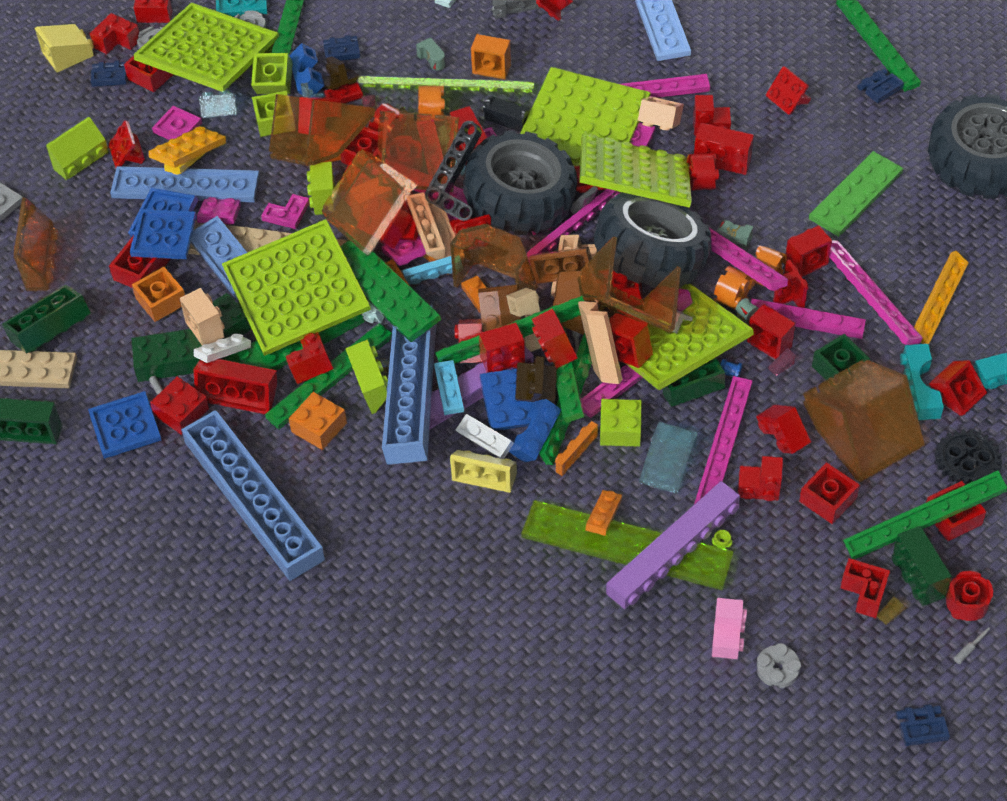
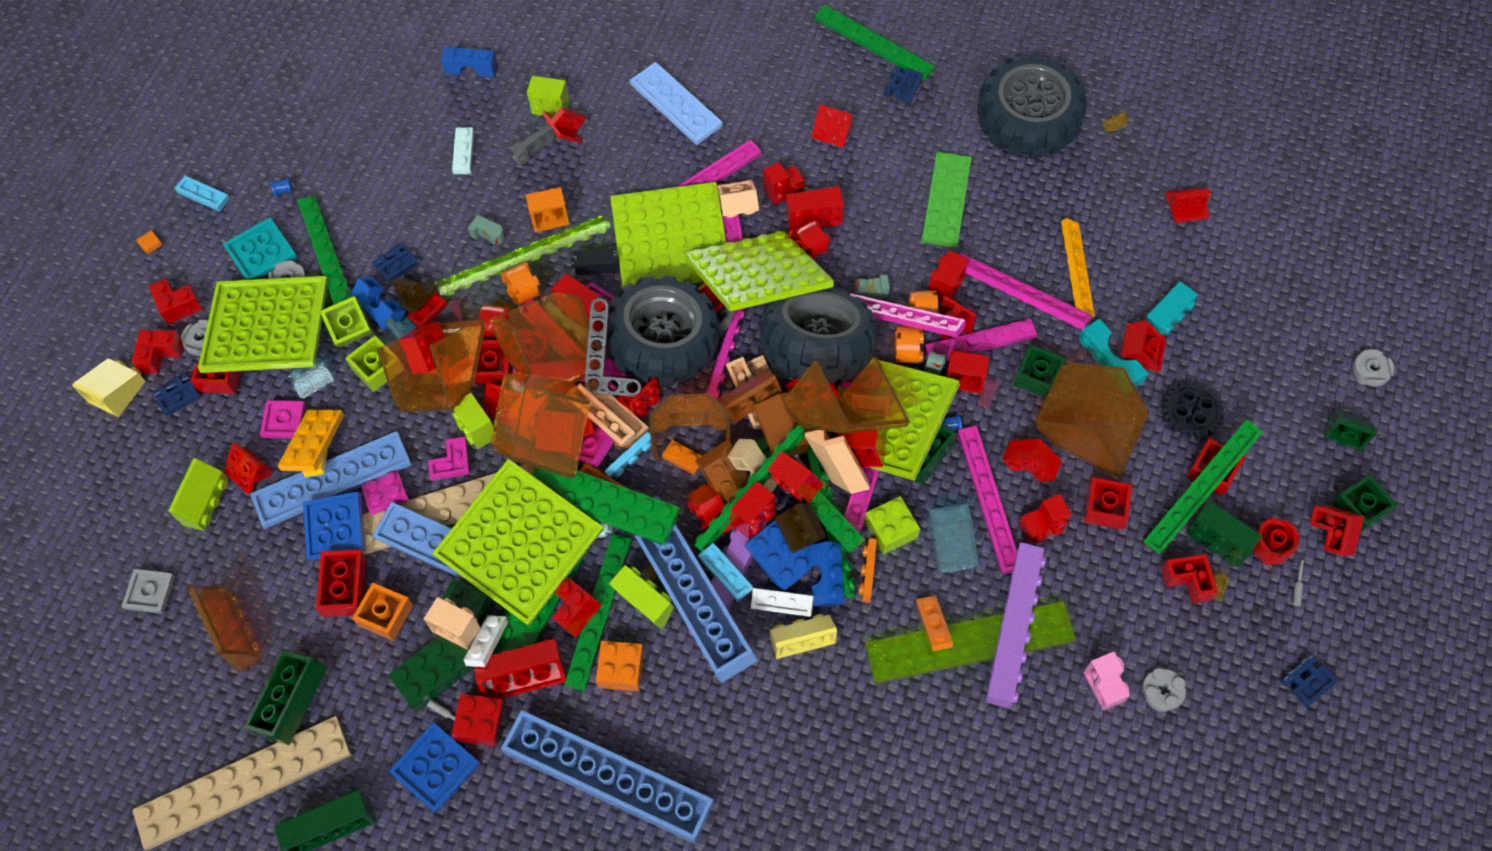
camera: 30 degrees left, 10 degrees up
blue plate [130,209,197,259] -> none
lime plate [712,530,732,550] -> none

